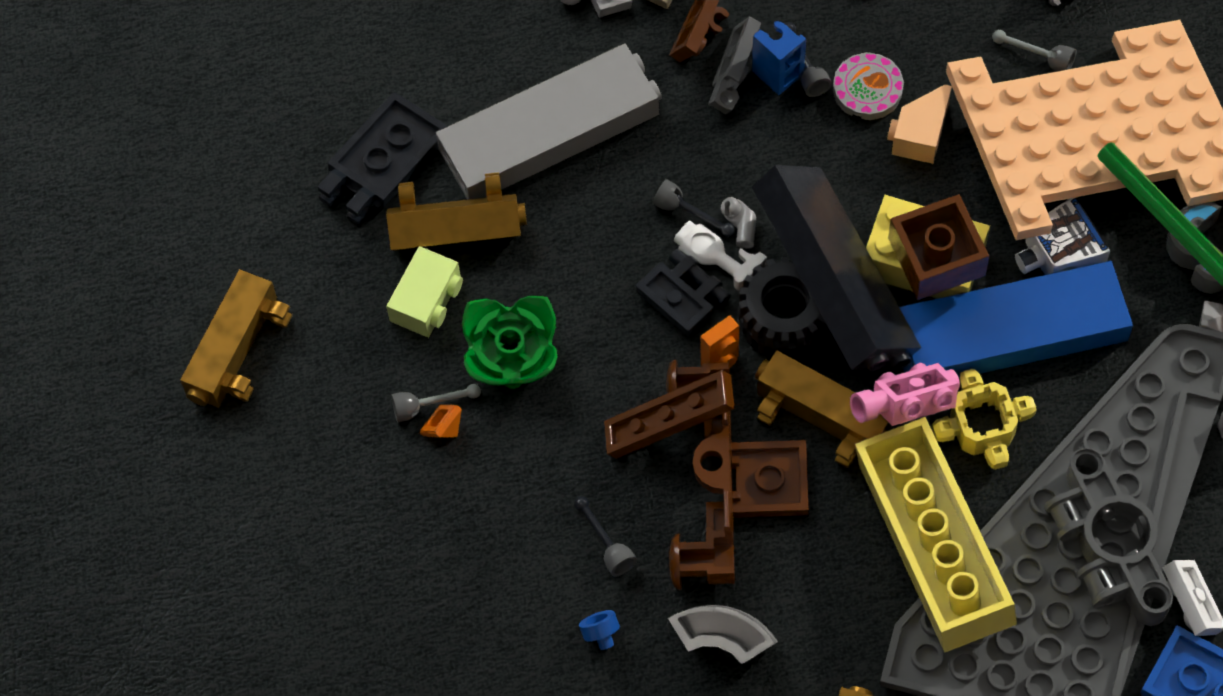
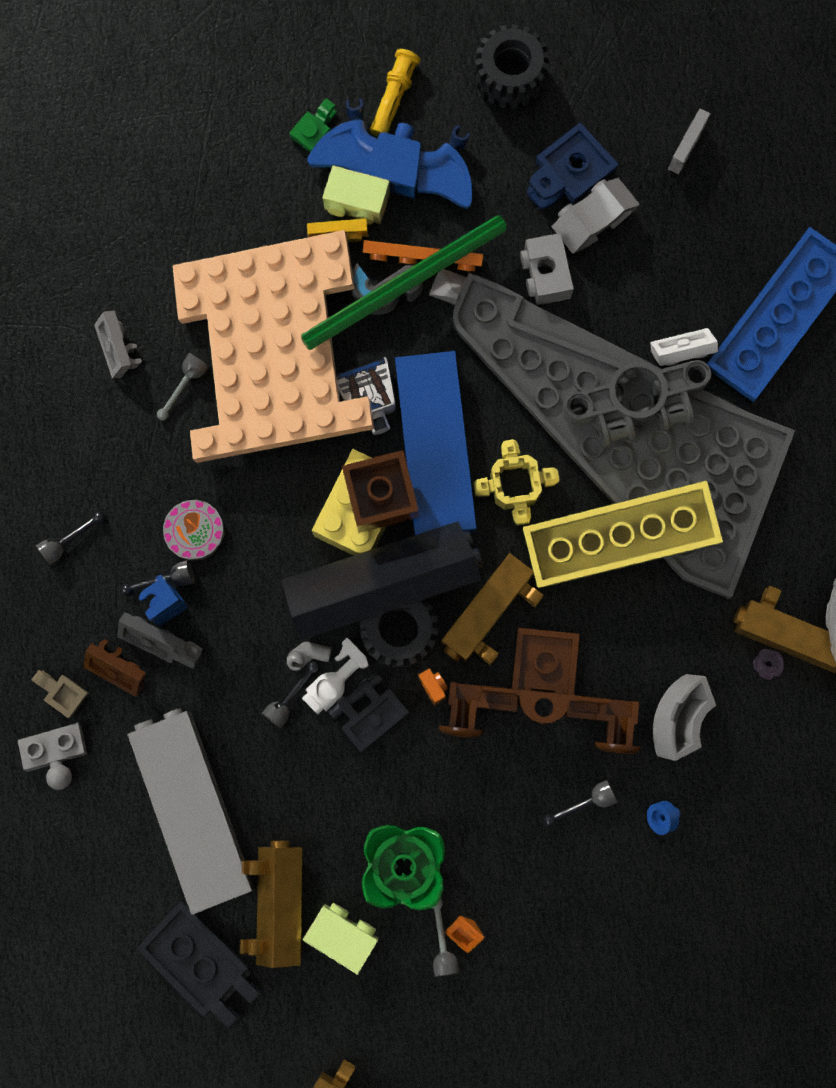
camera: 85 degrees left, 15 degrees up
reddish brown plate [604,370,735,459] -> none
bright pink brick [850,363,960,426] -> none
light nougat slope [887,85,952,164] -> none

